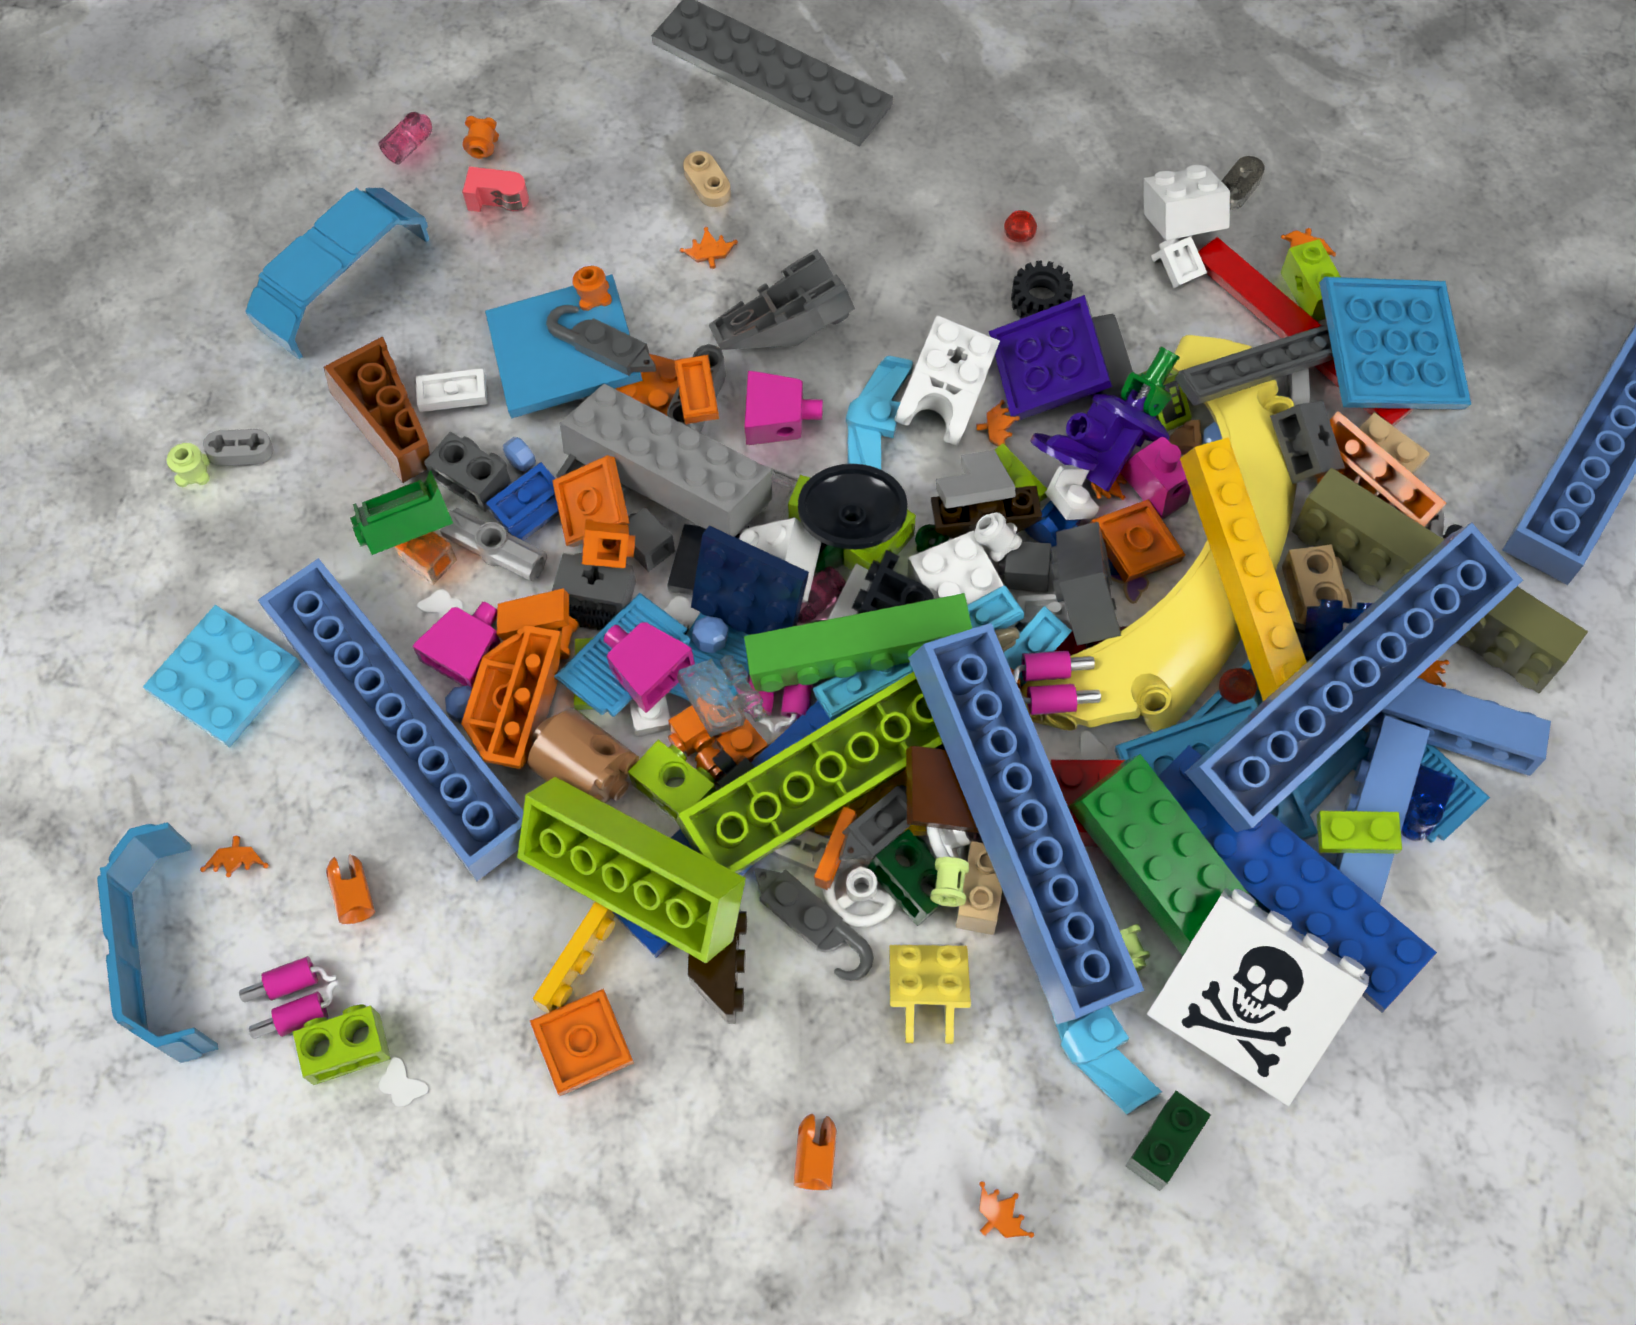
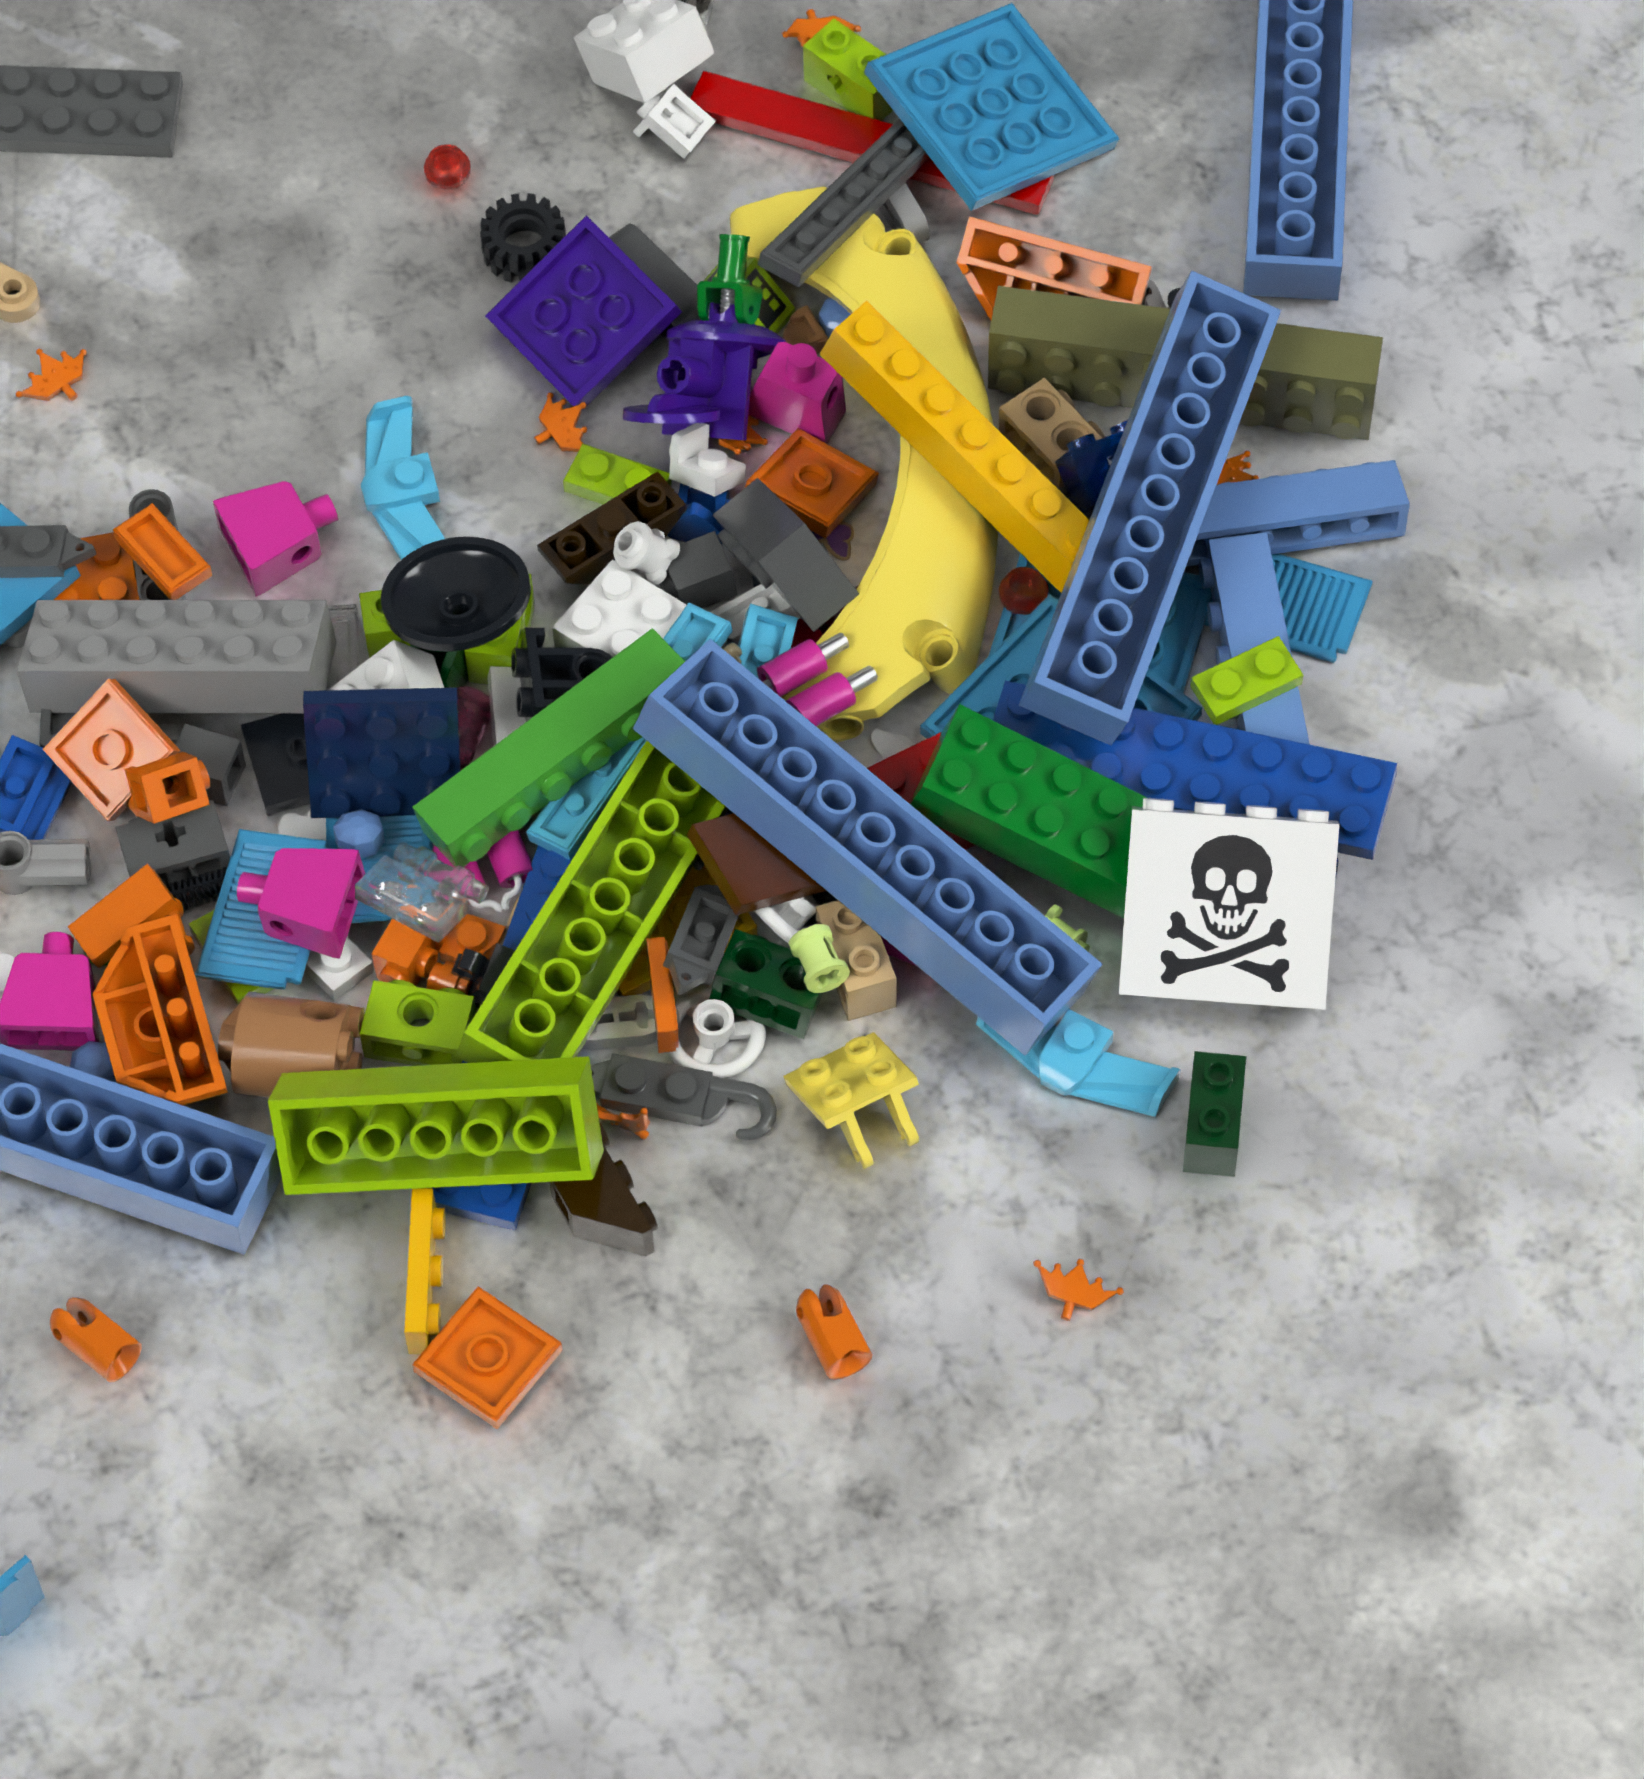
camera: 30 degrees left, 5 degrees down
dark pink piece [239,956,338,1039] -> none
lime brick [293,1004,391,1085] -> none
white sticker [378,1057,429,1107] -> none
dark grey wedge [709,249,855,350] -> none
white brick [894,315,1000,446] -> none
dark green plate [915,524,949,553] -> none
light grey tile [936,450,1015,509] -> none
dark grey brick [1270,401,1345,484] -> none
tan plate [1359,412,1430,474] -> none
clear blue piece [1401,764,1456,841] -> none
none -> orange piece [596,1102,650,1140]

